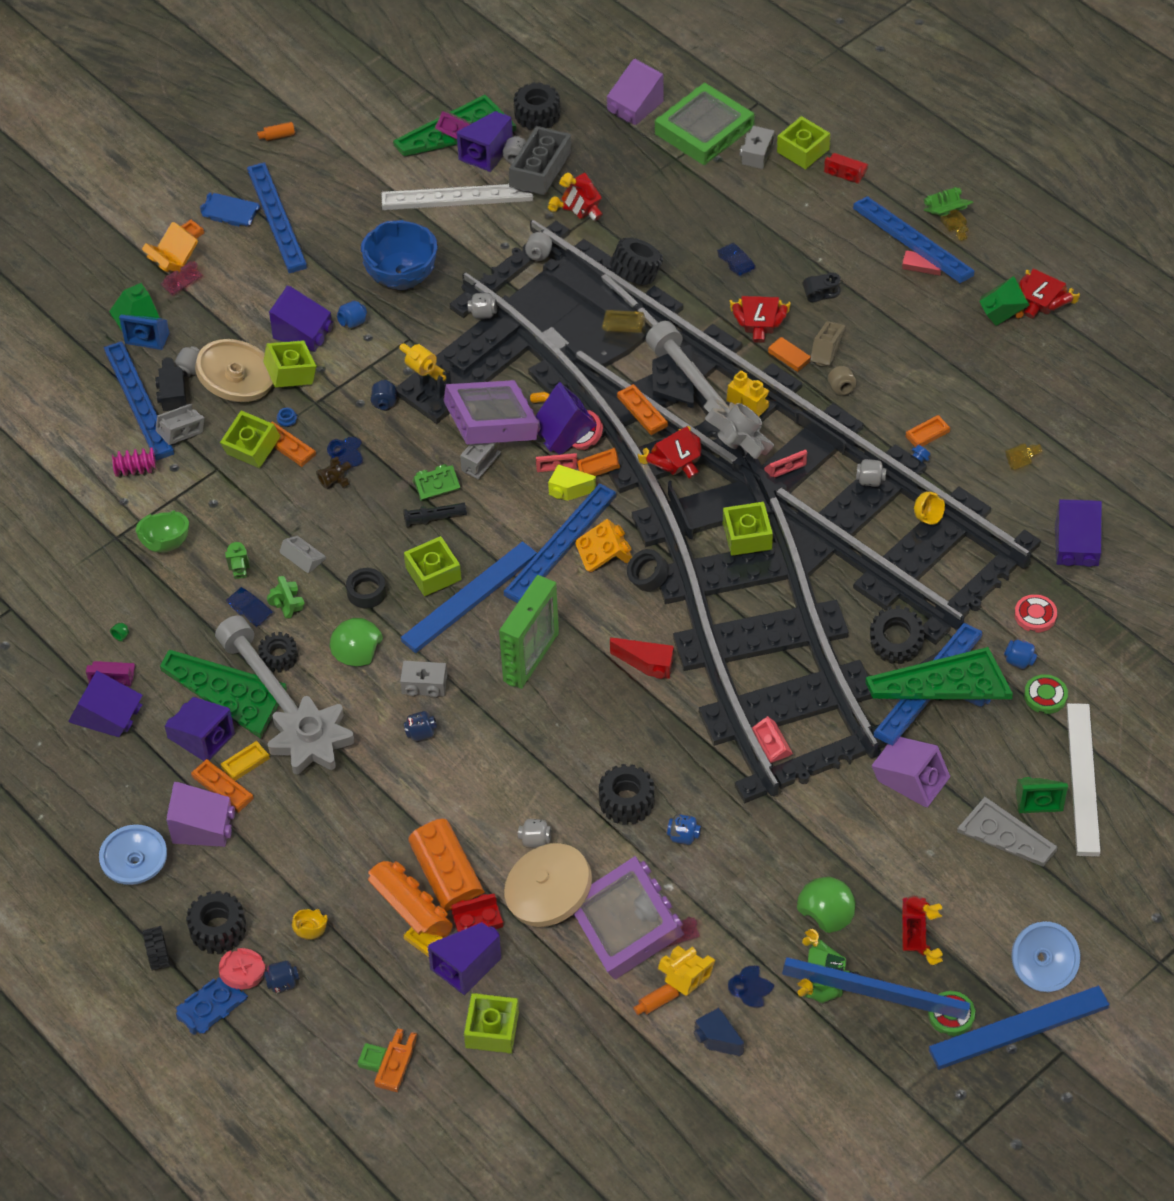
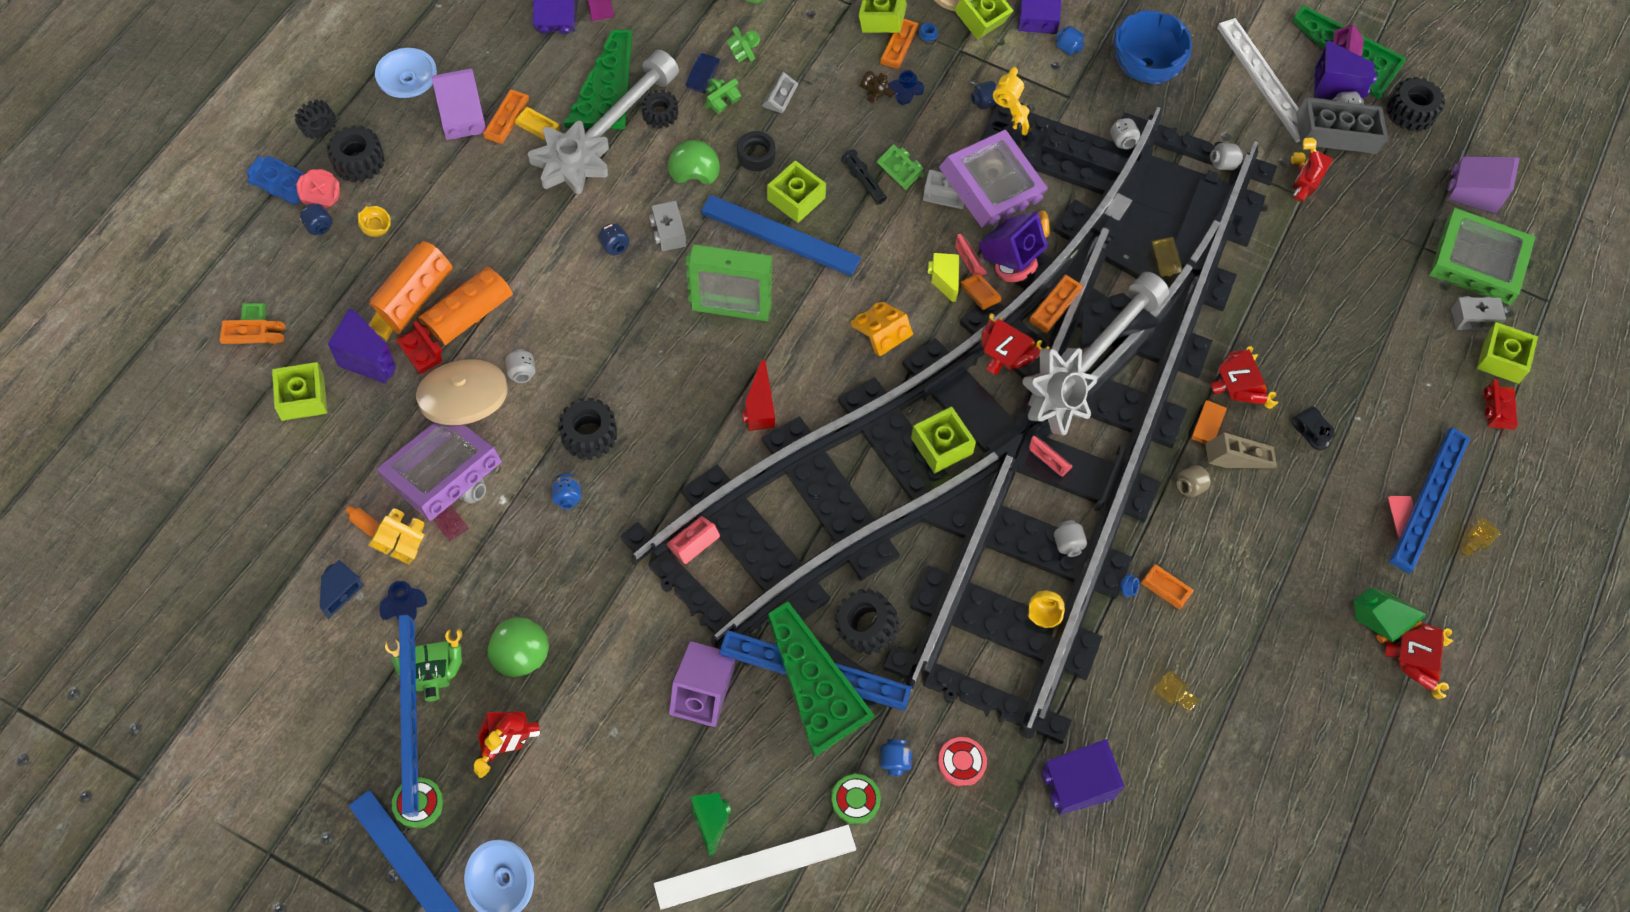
camera: 65 degrees right, 10 degrees up
dark purple slope [165,697,235,761] -> none
blue tile [503,483,616,603] -> none
black tyre [610,237,663,285] -> none
black tyre [627,549,669,591] -> none
clear blue slope [717,243,755,276] -> none
yellow hips [727,371,769,417] -> none
bright green hinge [924,187,973,216] -> none
light grey wing [957,797,1057,867] -> none

